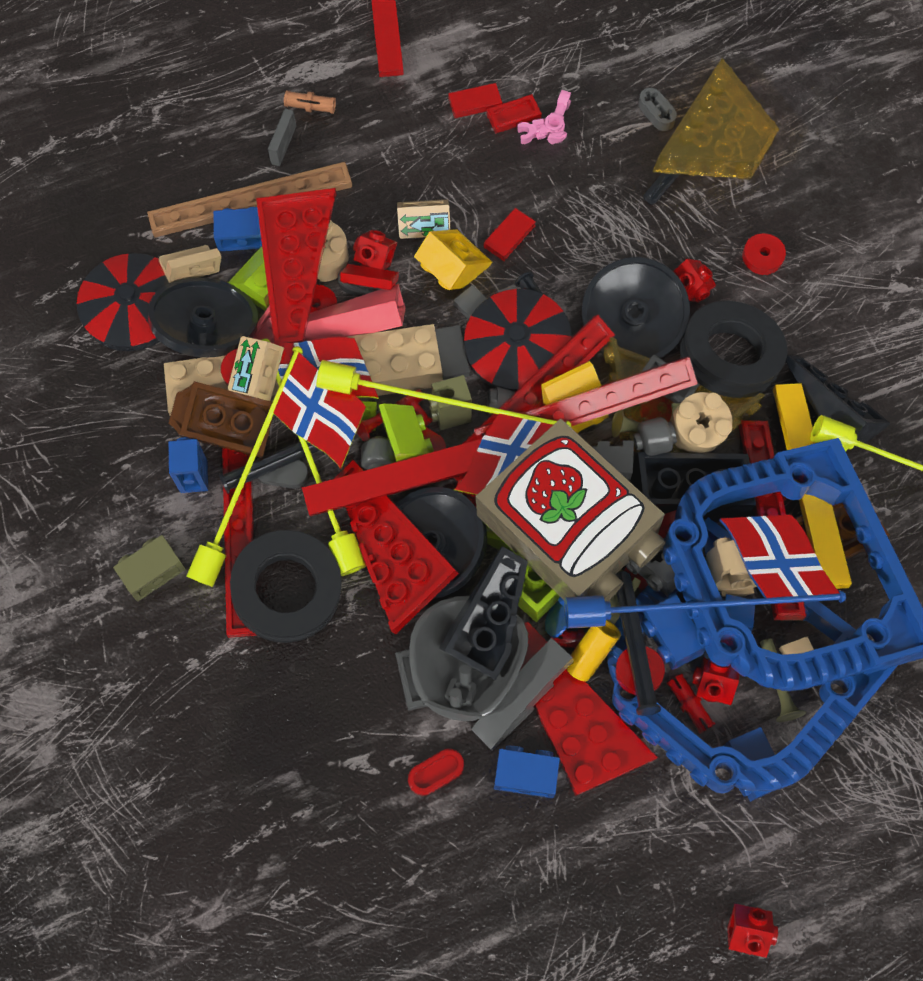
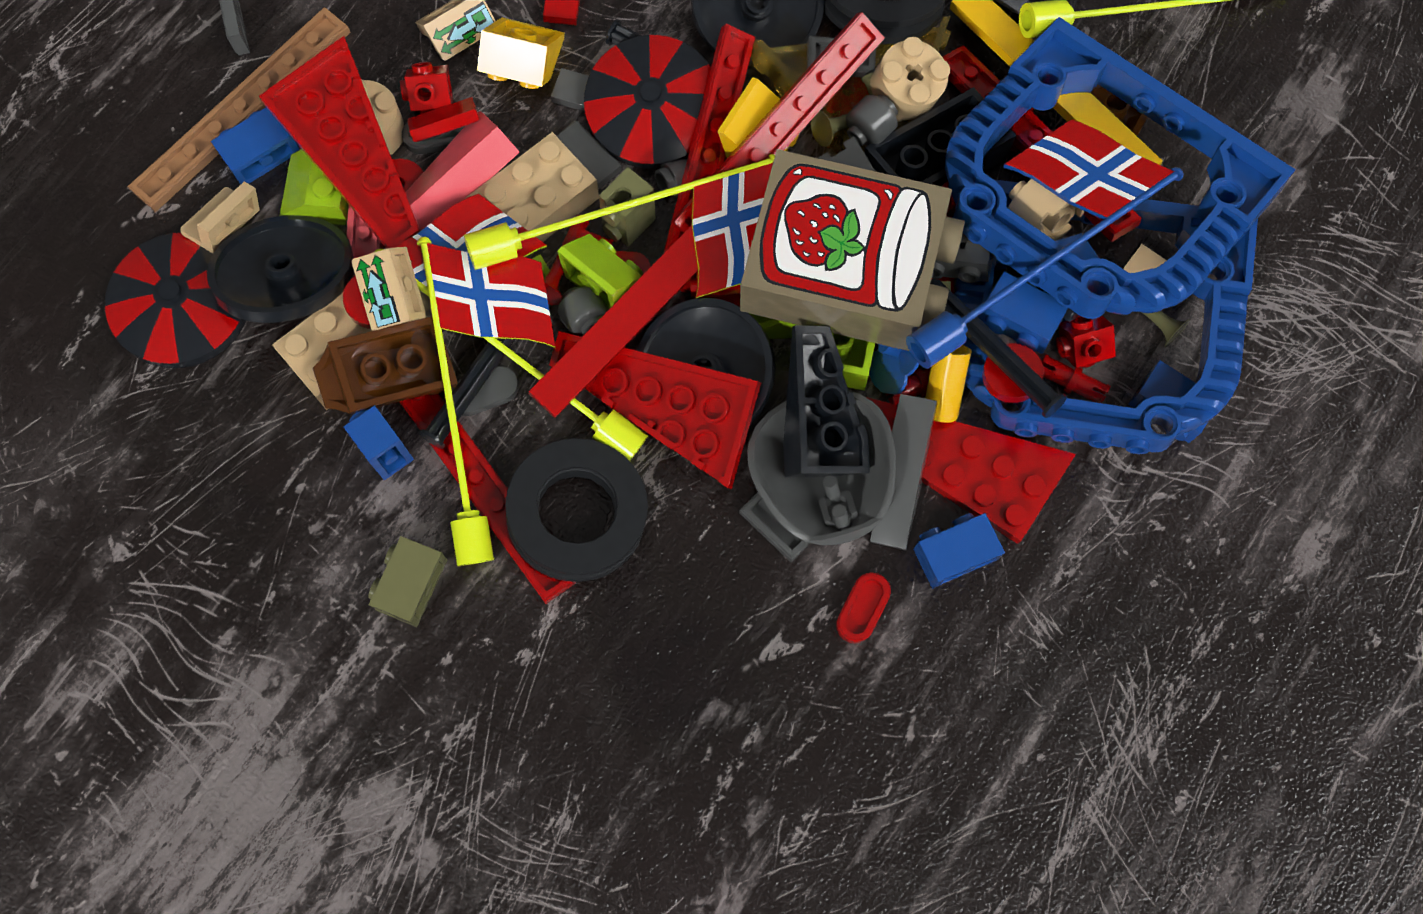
camera: 35 degrees left, 5 degrees up
red brick [727,904,778,958] -> none

